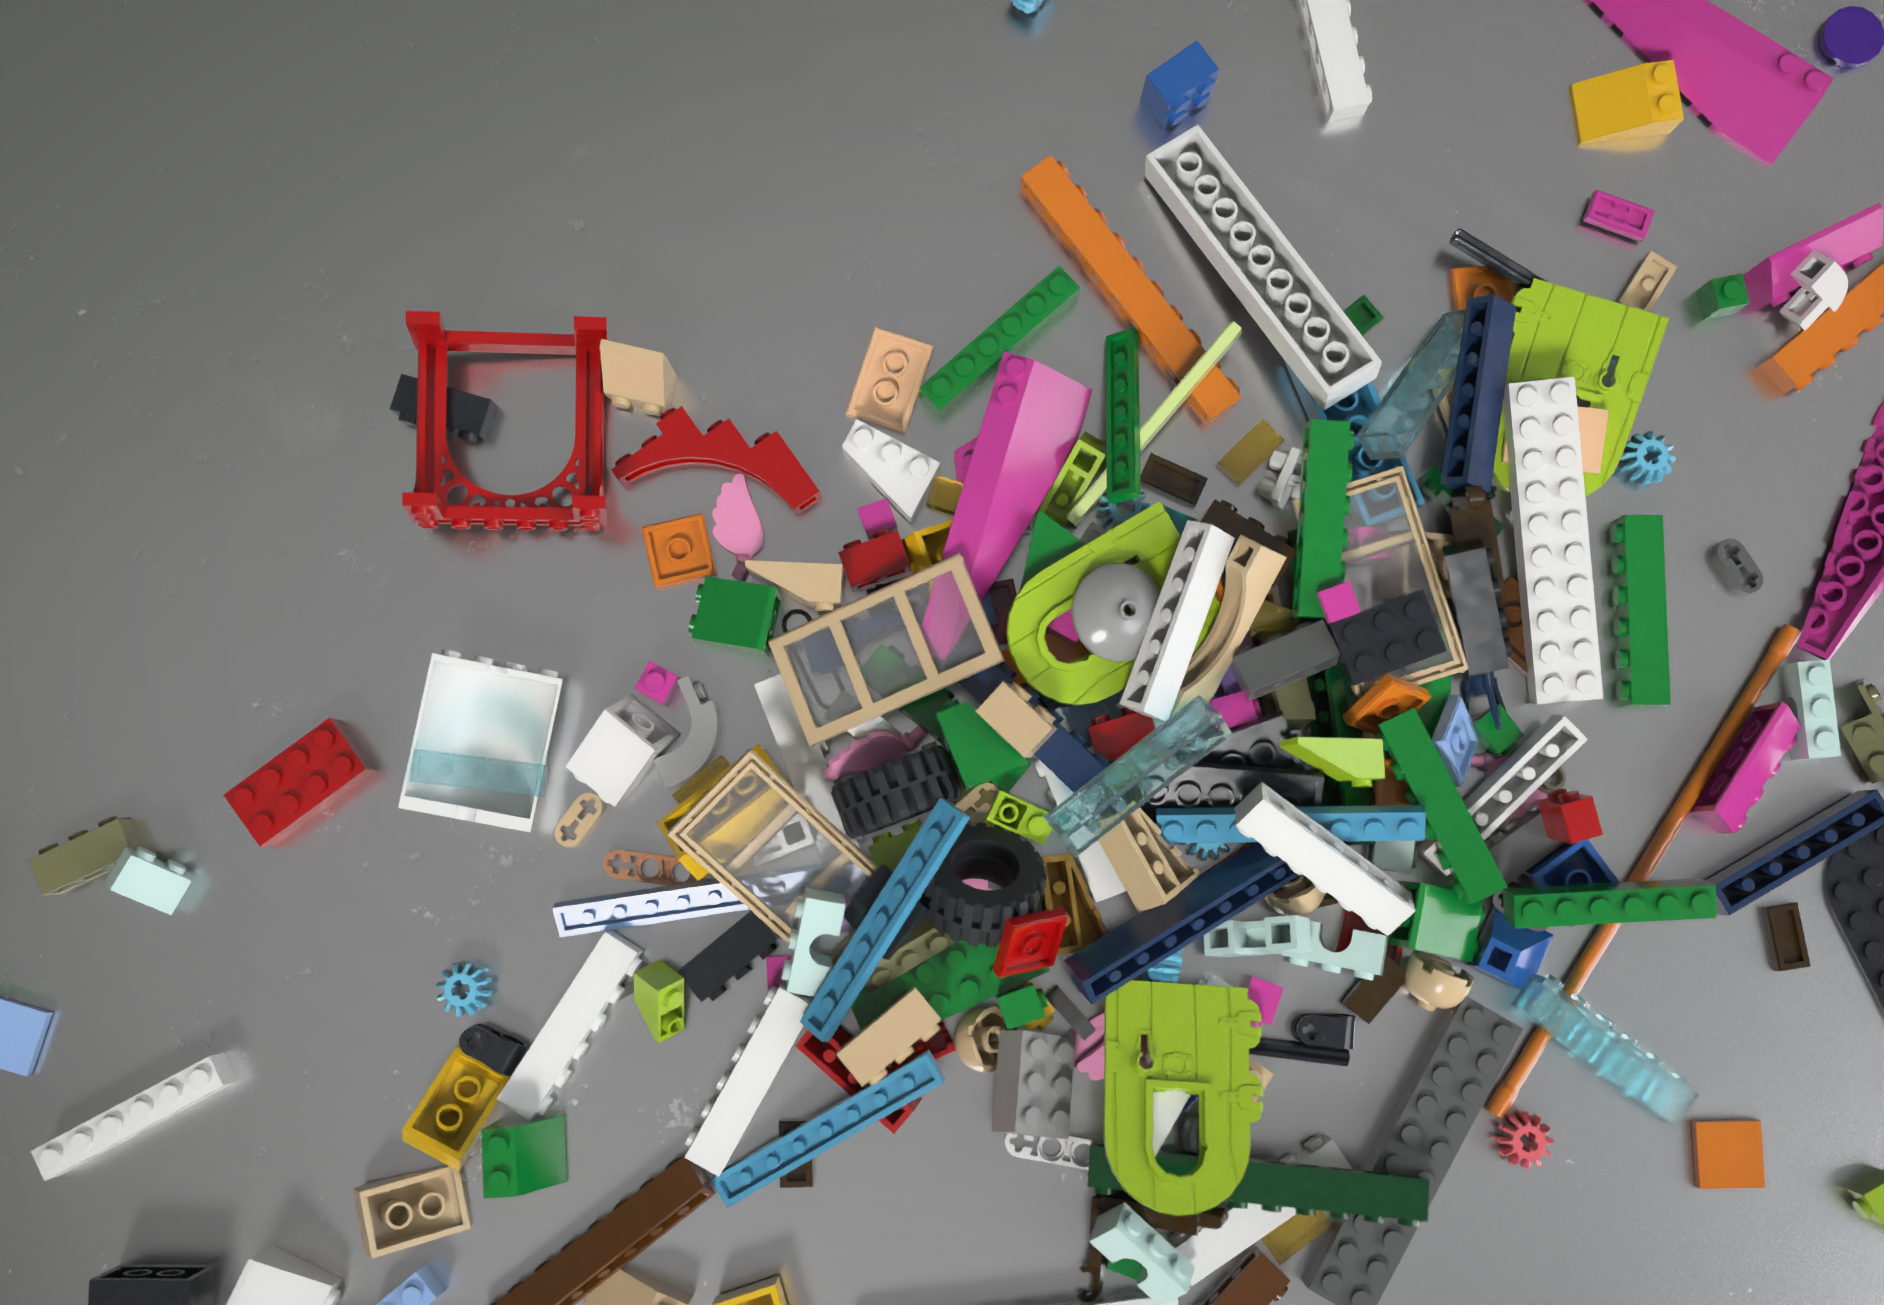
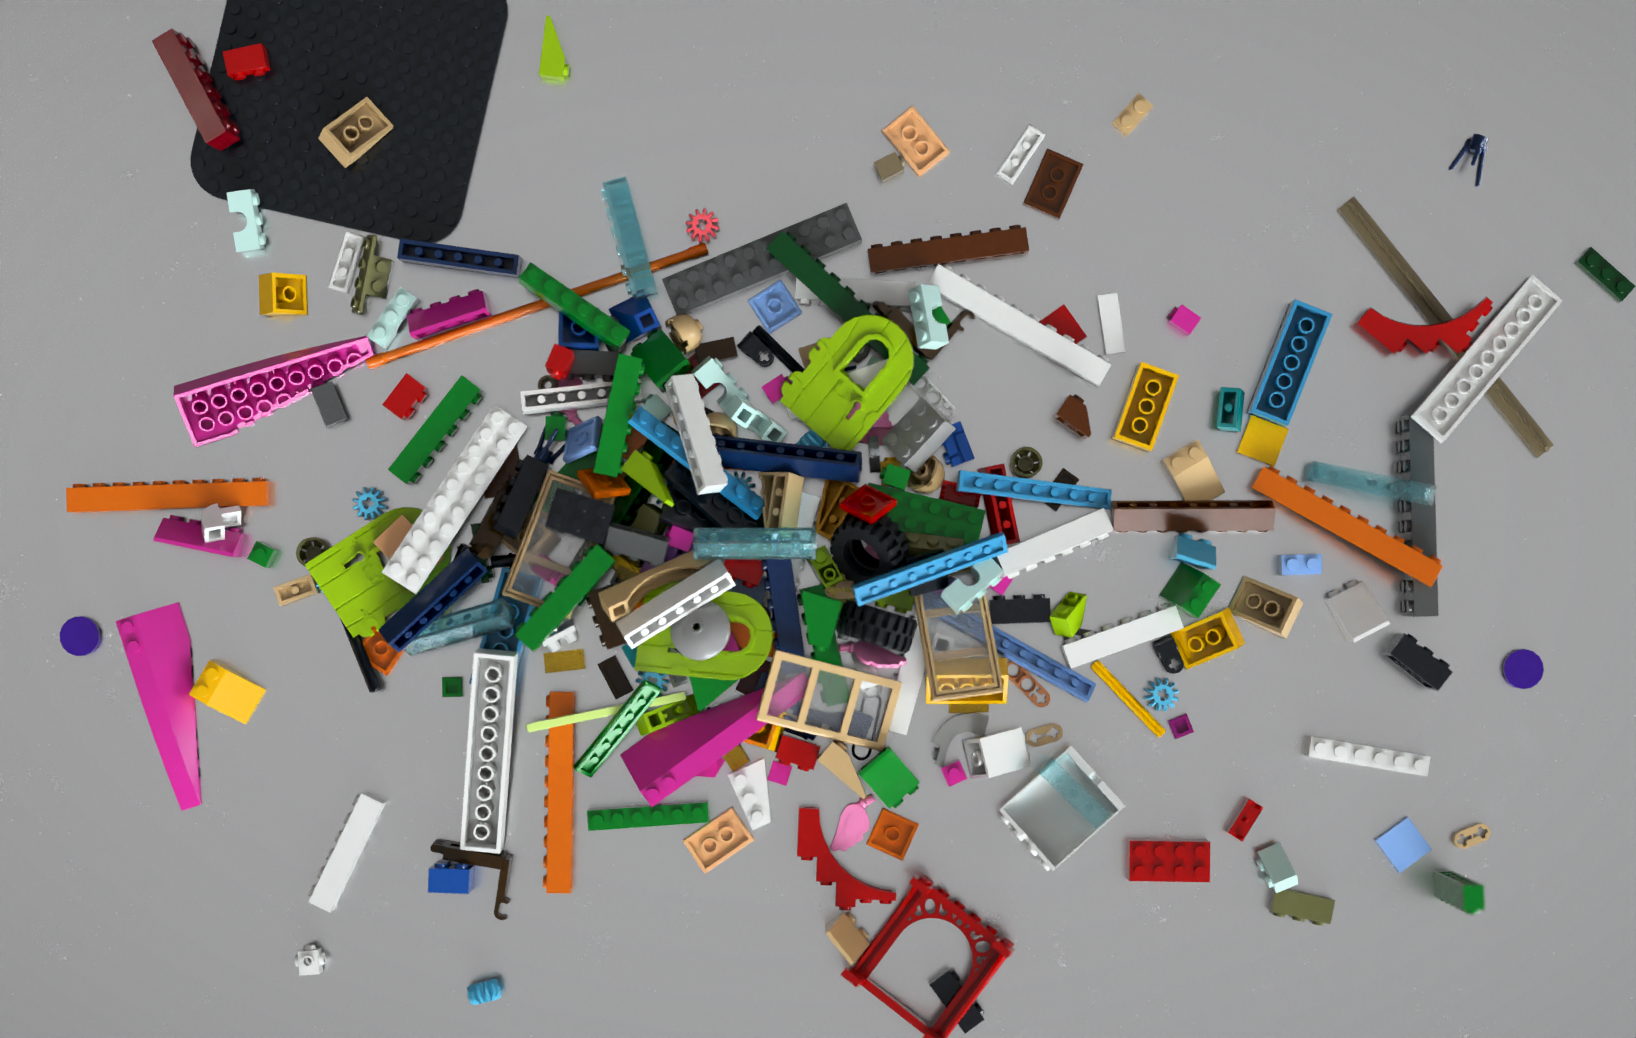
camera: 140 degrees left, 5 degrees up
tan brick [836,986,941,1087] -> none
tan brick [976,682,1057,758] -> none
clear yellow tile [1261,1210,1332,1265] -> none
dark pink tile [1316,581,1361,624] -> none
dark pink plate [1583,189,1655,242] -> none
orange tile [1691,1119,1766,1189] -> none
dark grey beam [1711,539,1763,595] -> none
dark brown tile [1761,902,1811,972] -> none
none -> olive helmet [296,537,329,567]
none -> dark grey hinge [311,381,347,429]
none -> red brick [382,373,428,420]
none -> dark brown hinge [430,839,513,920]
none -> black pin [491,553,516,569]
none -> light blue tile [747,279,802,334]
none -> blue brick [941,421,975,468]
none -> olive helmet [1010,447,1043,479]
none -> reddish brown slope [1052,394,1091,439]
none -> yellow axle [1091,660,1166,737]
none -> magenta tile [1167,713,1194,739]
none -> medium azure slope [1168,533,1216,570]
none -> red hinge [1225,797,1263,842]

